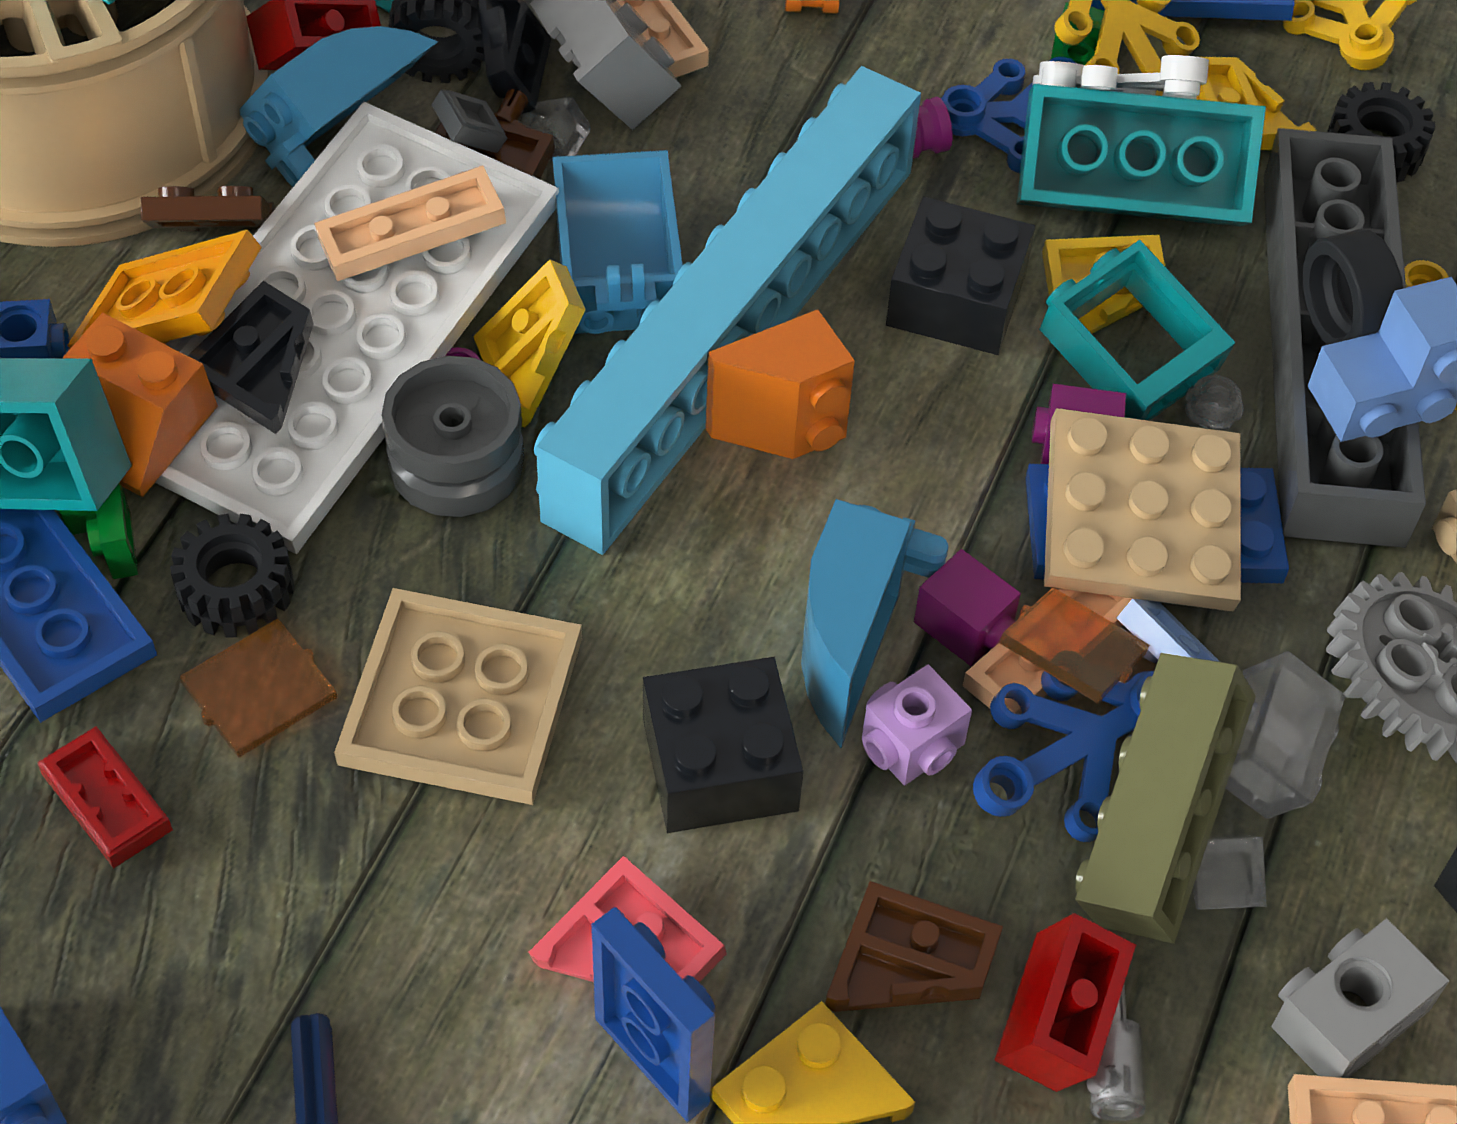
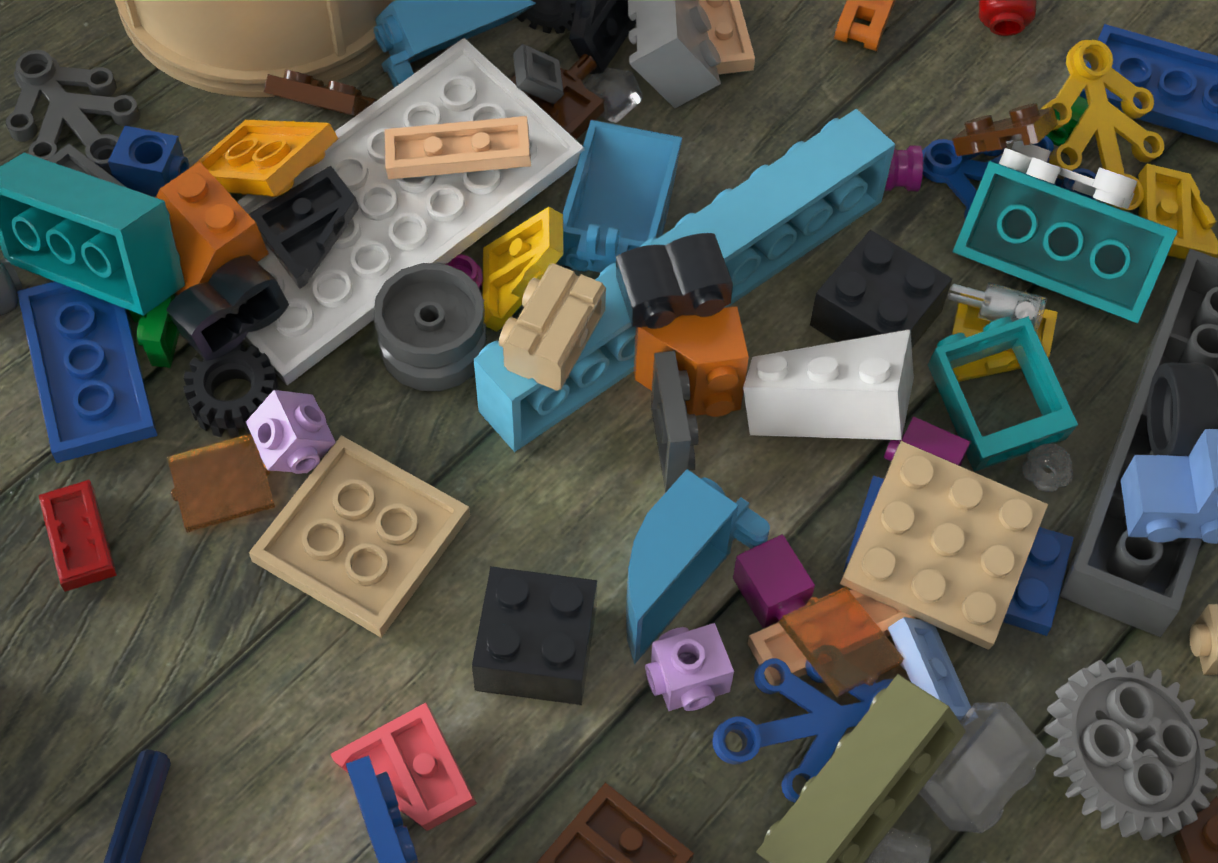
camera: 20 degrees right, 5 degrees up
none -> black brick [166,255,289,361]
none -> lavender brick [246,390,336,474]
none -> tan brick [499,263,606,391]
none -> black brick [616,233,733,329]
none -> dark grey plate [651,351,699,492]
none -> white wedge [743,330,914,440]
none -> clear piece [948,282,1047,333]
none -> reddish brown wing [952,103,1058,156]

